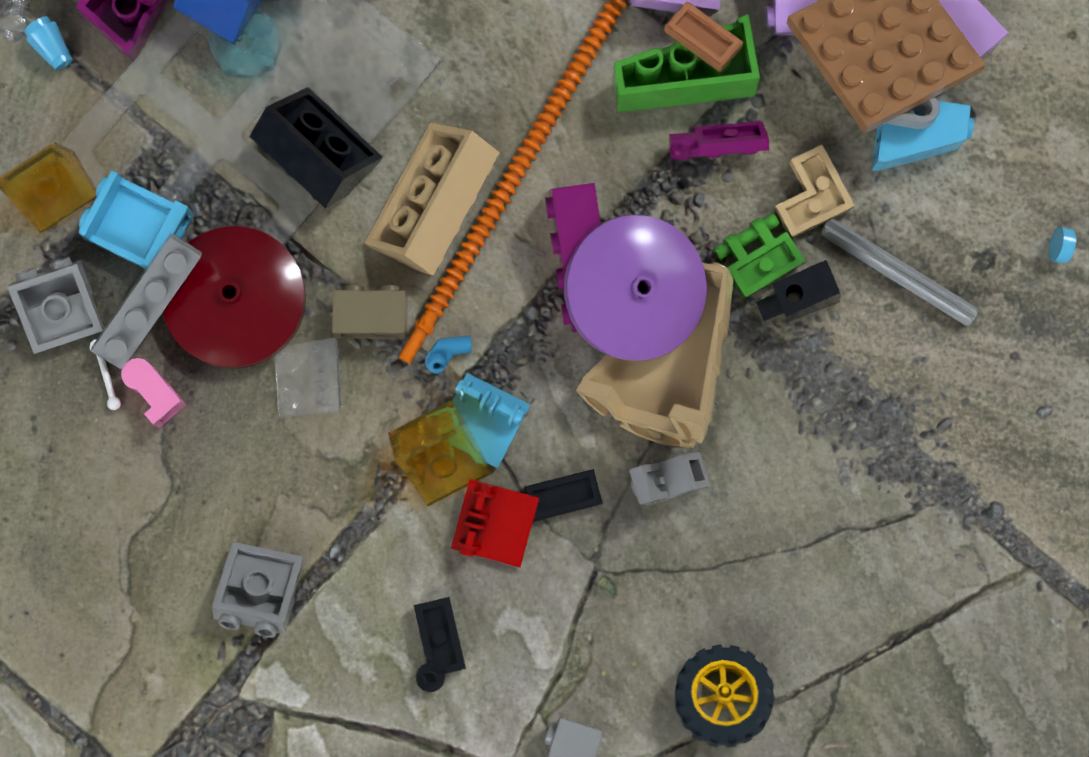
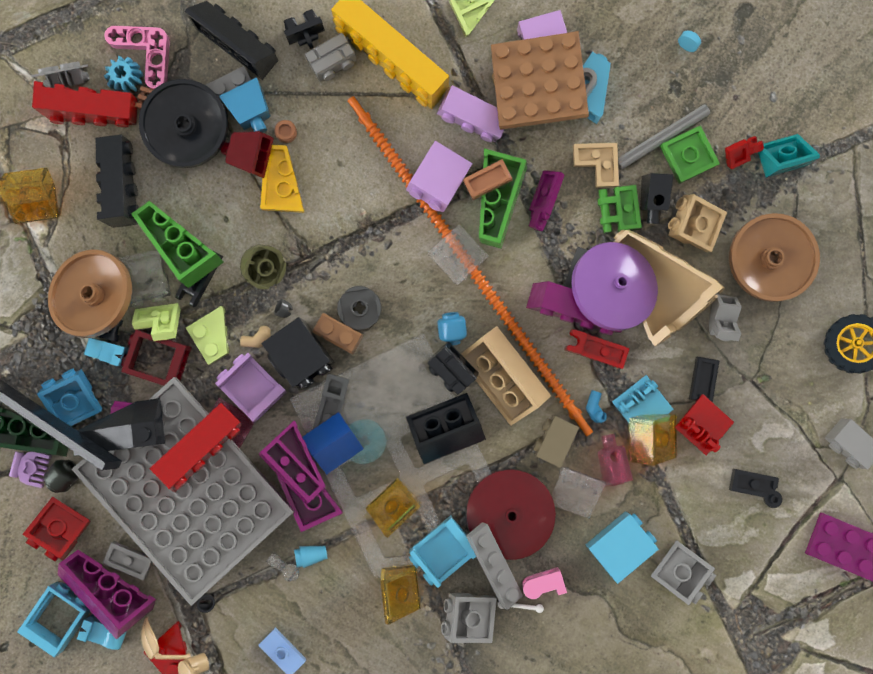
camera: 65 degrees left, 5 degrees up
none -> clear yellow slope [366,478,421,538]
none -> clear hinge [427,225,489,285]
none -> black brick [427,342,479,395]
none -> dark azure head [437,312,467,345]
none -> red plate [564,329,630,369]
none -> medium azure brick [585,511,659,584]
none -> clear pink torso [598,434,633,487]
none -> bright green plate [660,125,720,184]
none -> tan plate [668,194,727,252]
none -> red plate [725,136,764,170]
none -> medium nougat dish [729,213,820,302]
none -> teal slope [758,134,820,178]

